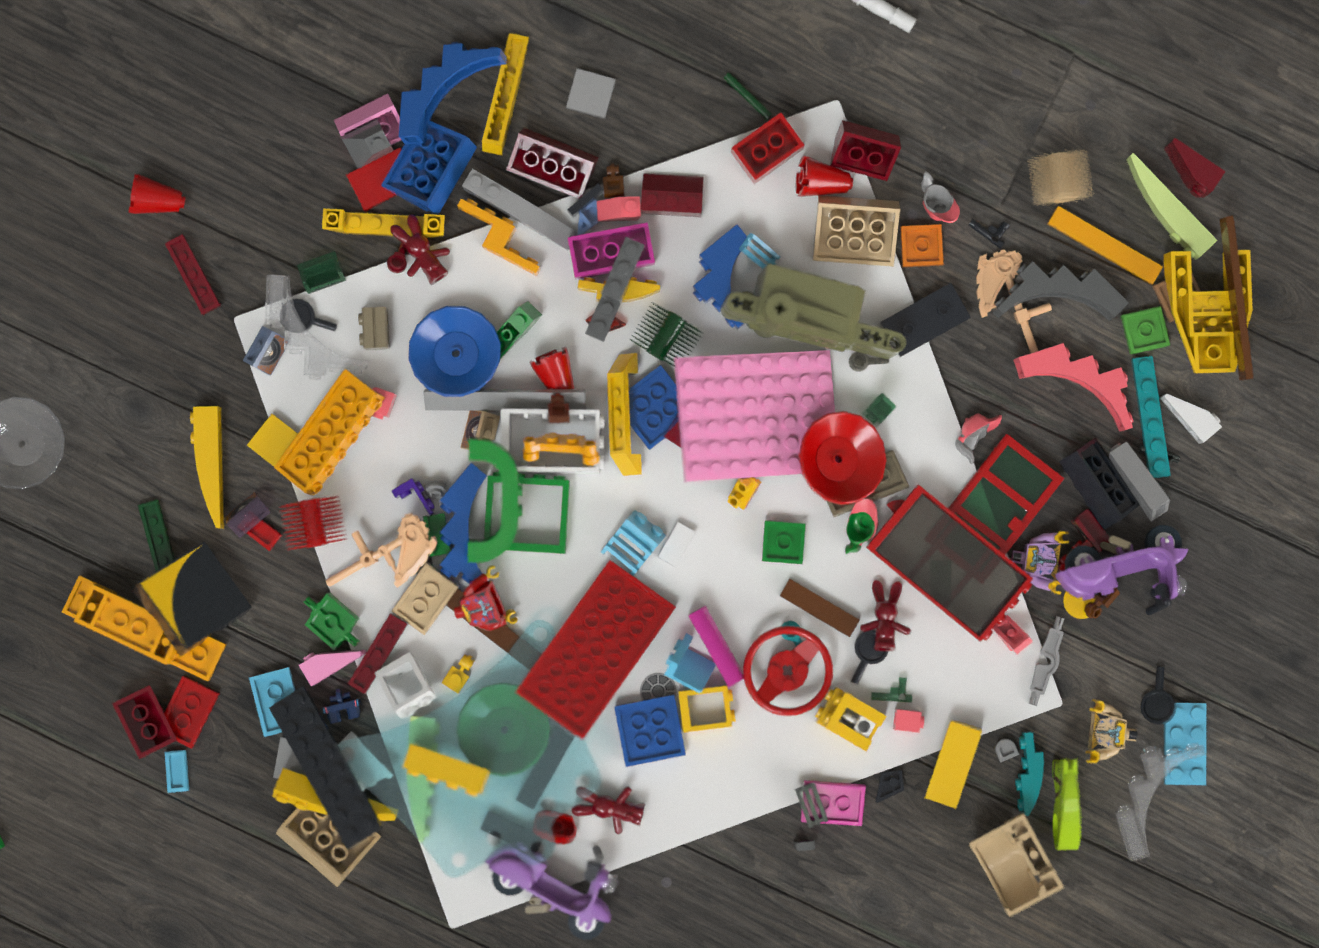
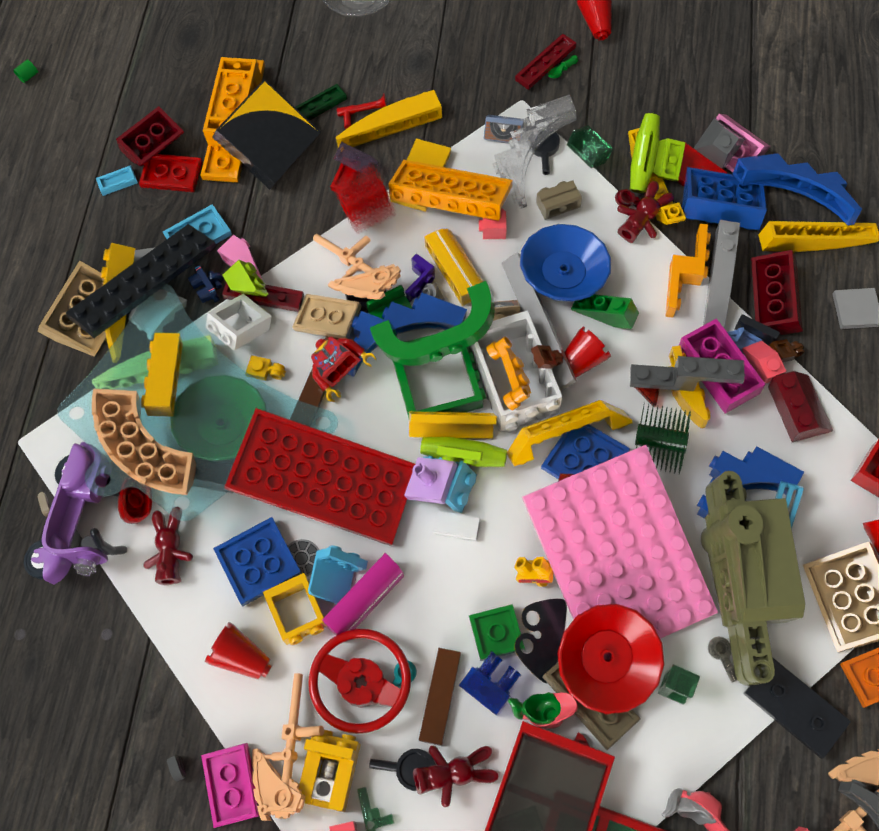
camera: 75 degrees right, 20 degrees down
green plate [303,593,360,650] -> none
pearl dark grey tile [795,782,828,828] -> none
none -> light nougat brick [92,389,196,495]
none -> red cone [205,622,272,680]
none -> lime slope [223,260,268,296]
none -> light nougat bar [252,673,324,821]
none -> red piece [337,94,387,129]
none -> lavender tile [404,457,458,504]
none -> yellow panel [409,411,497,439]
none -> lime plate [420,437,507,467]
none -> yellow brick [424,229,483,306]
none -> clear blue brick [459,651,521,716]
none -> black piece [515,599,566,683]
none -> green piece [548,55,578,79]
none -> lime plate [630,113,685,193]

